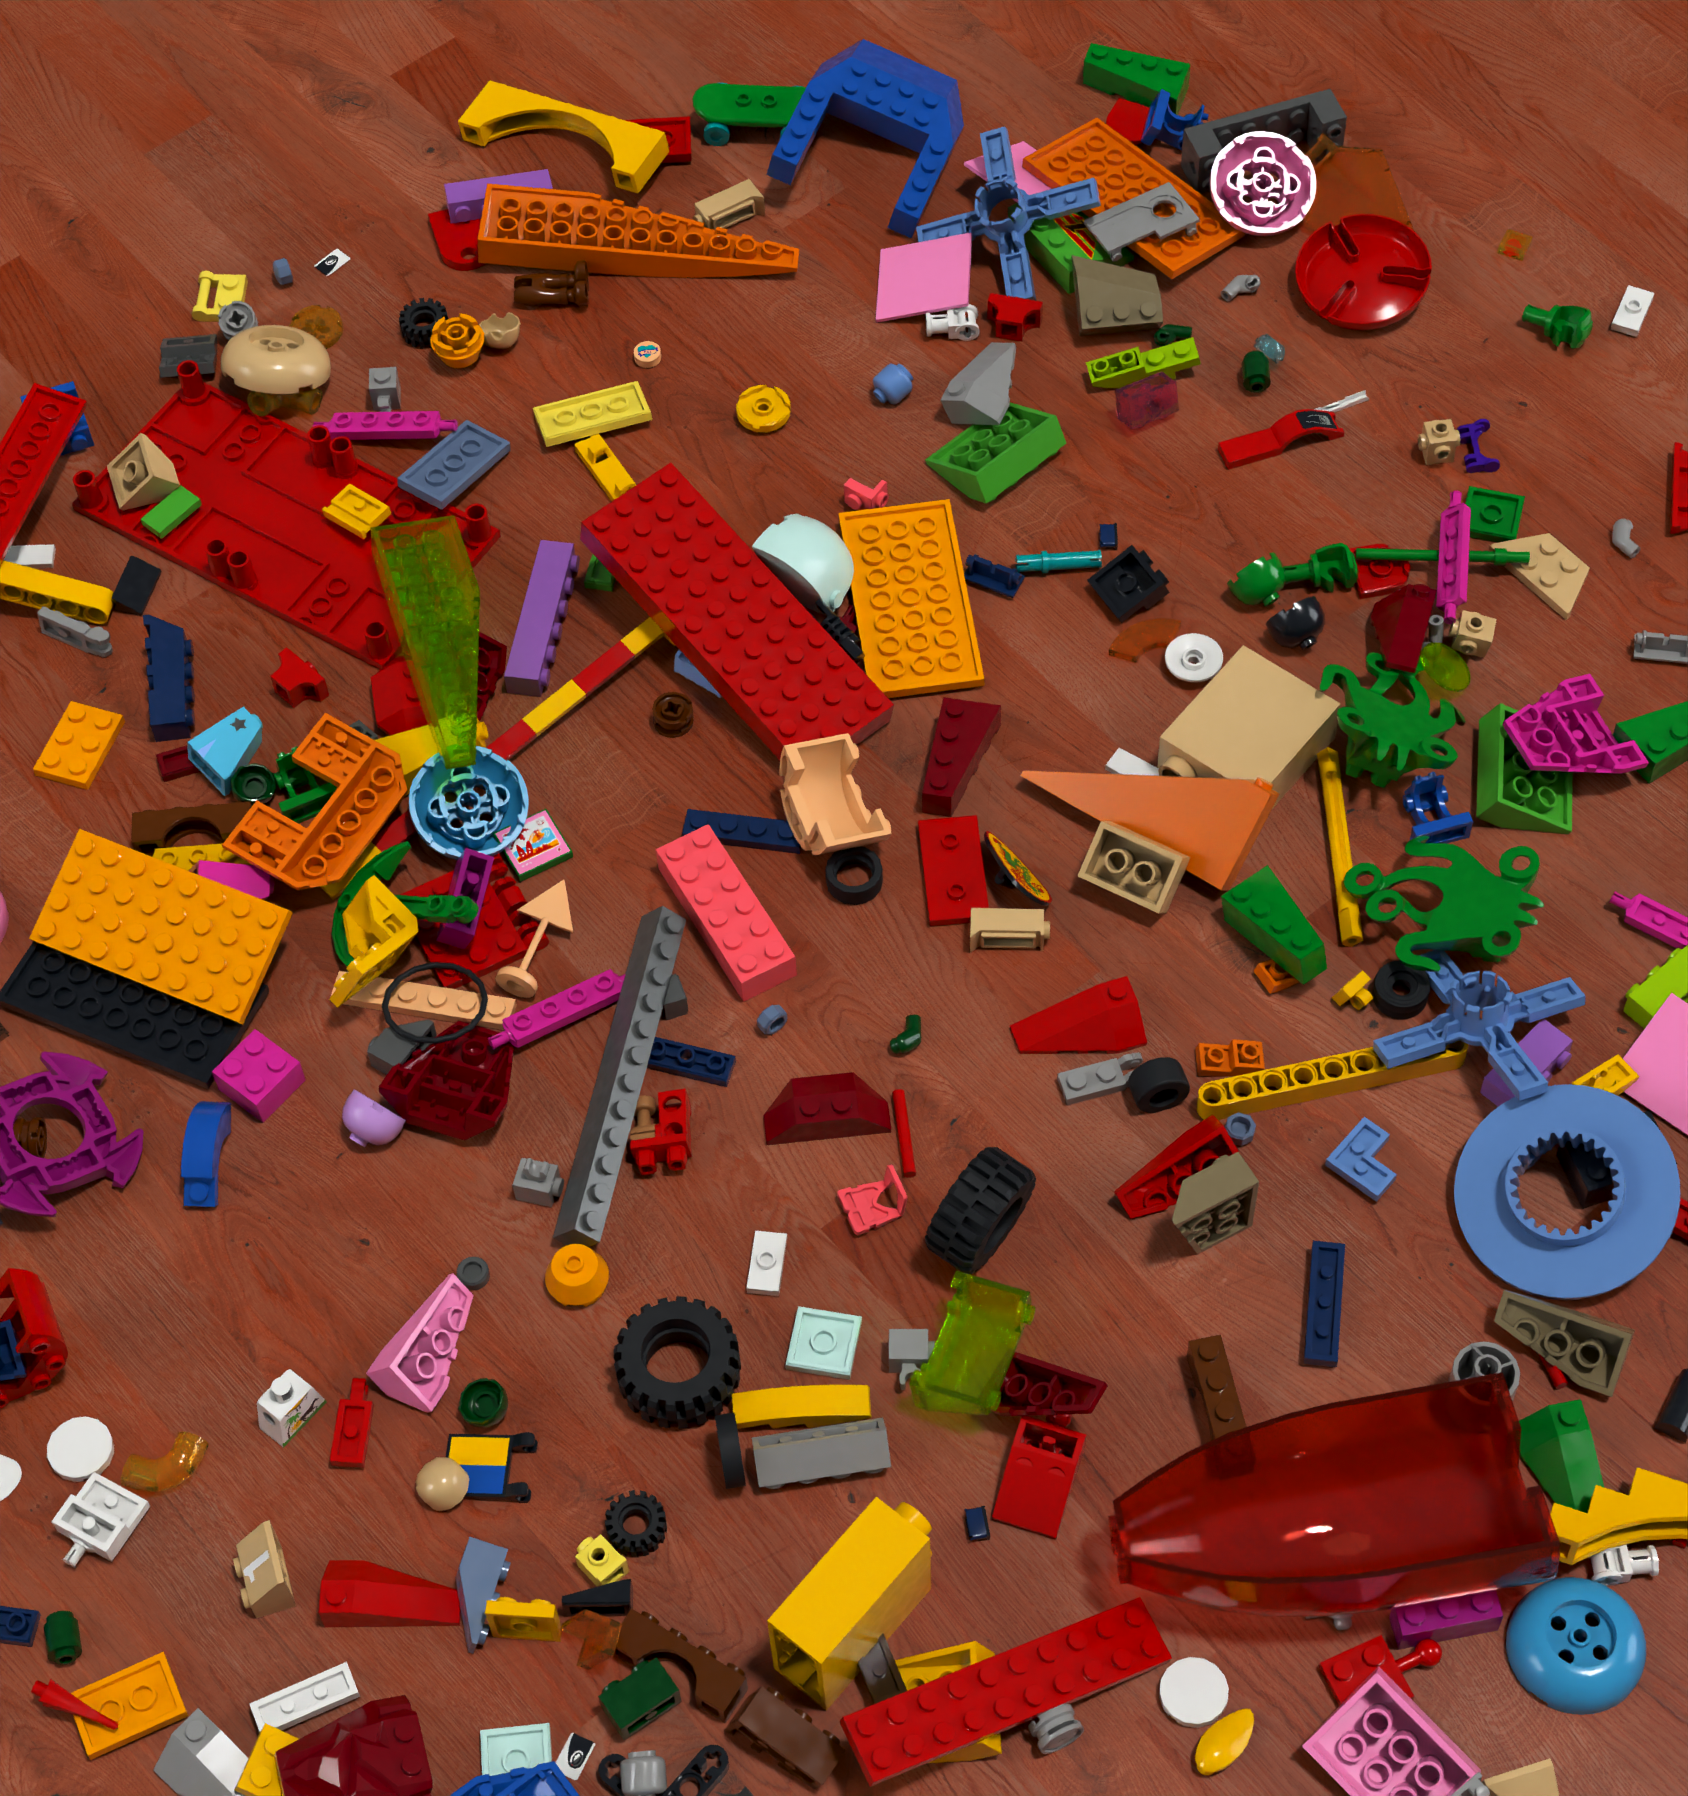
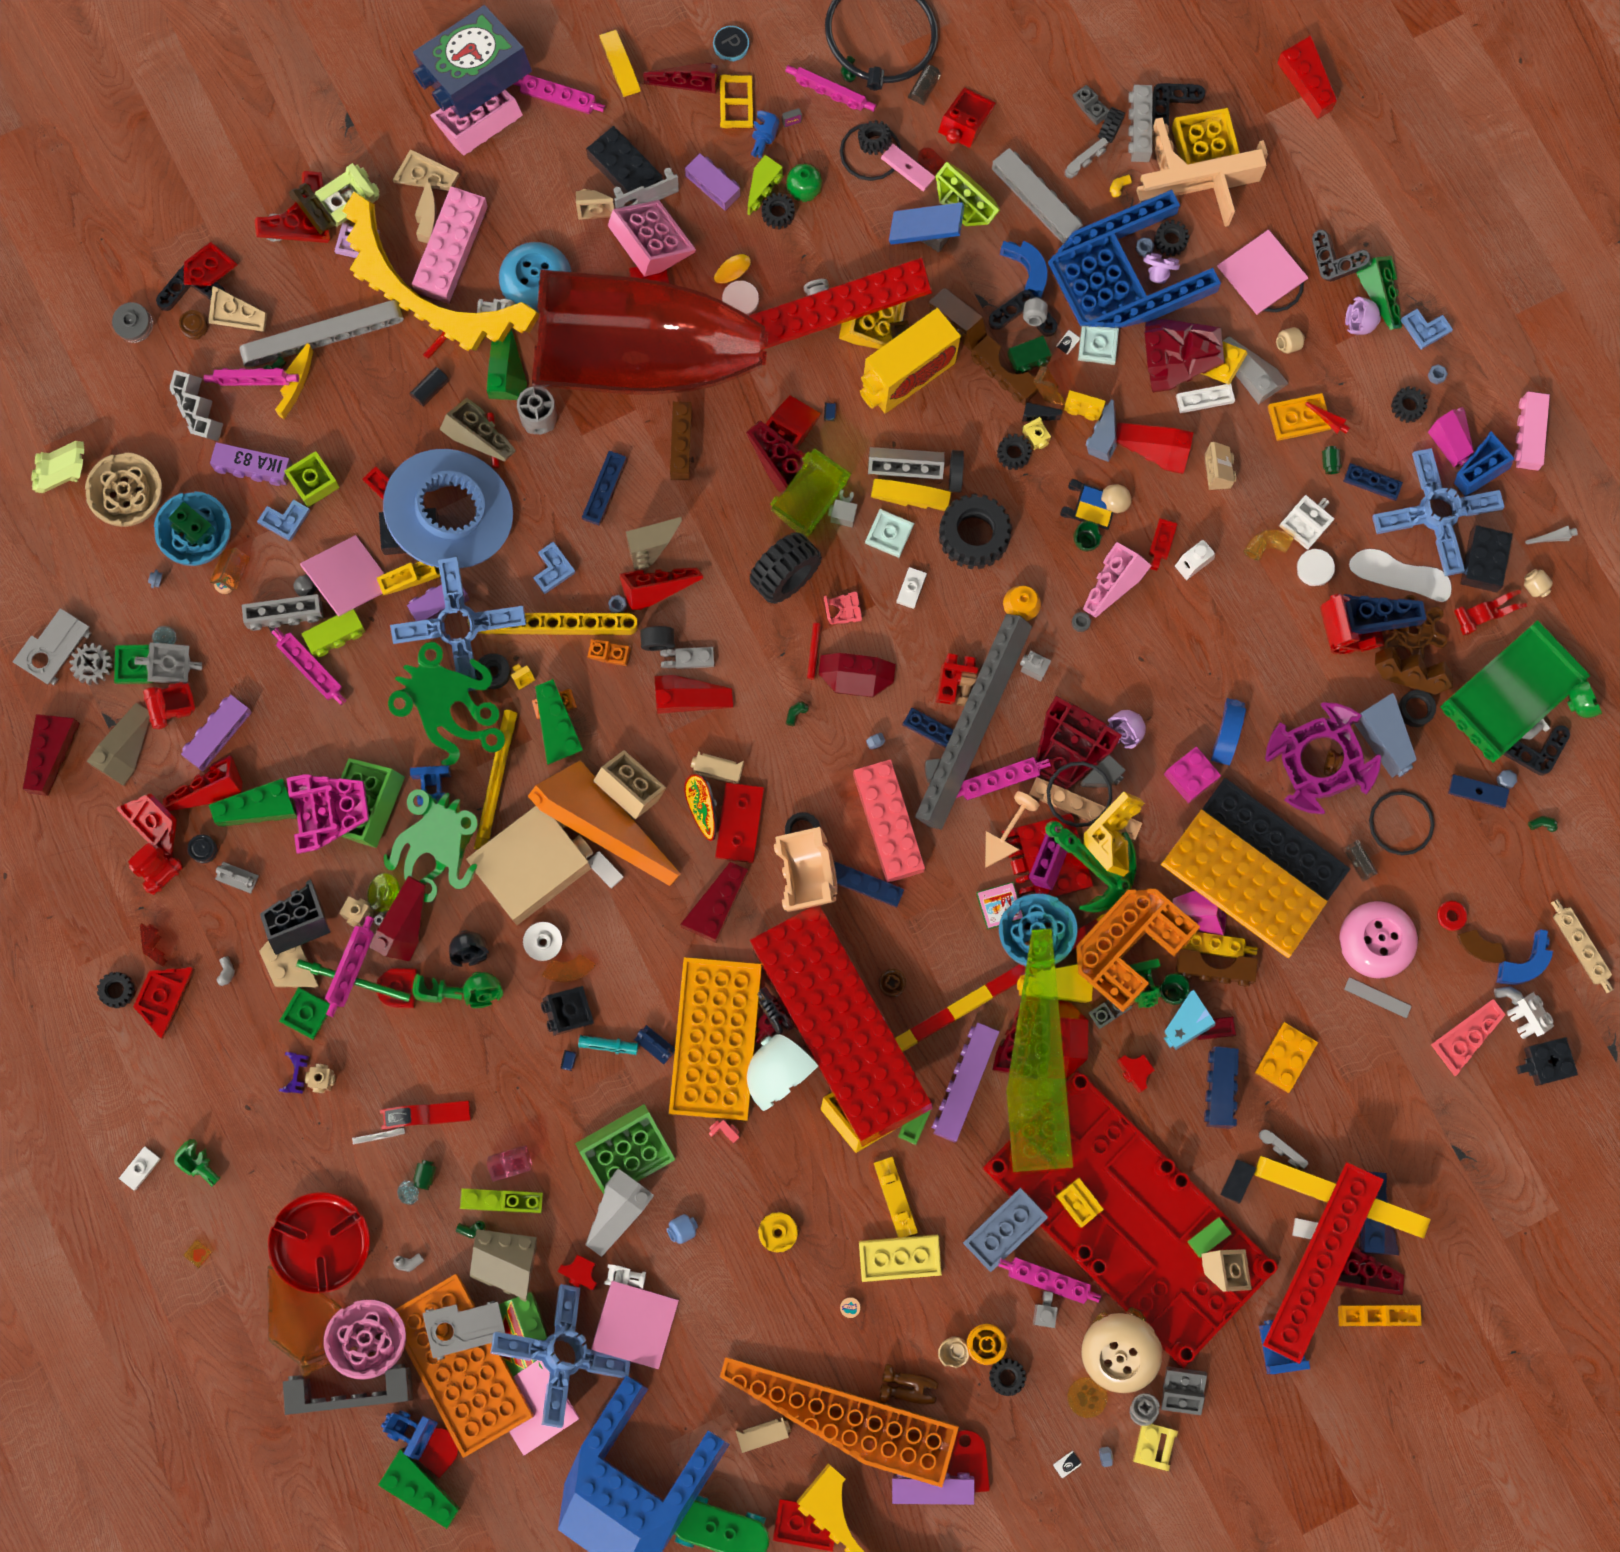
camera: 175 degrees left, 20 degrees up
none -> black wedge [260,879,331,955]

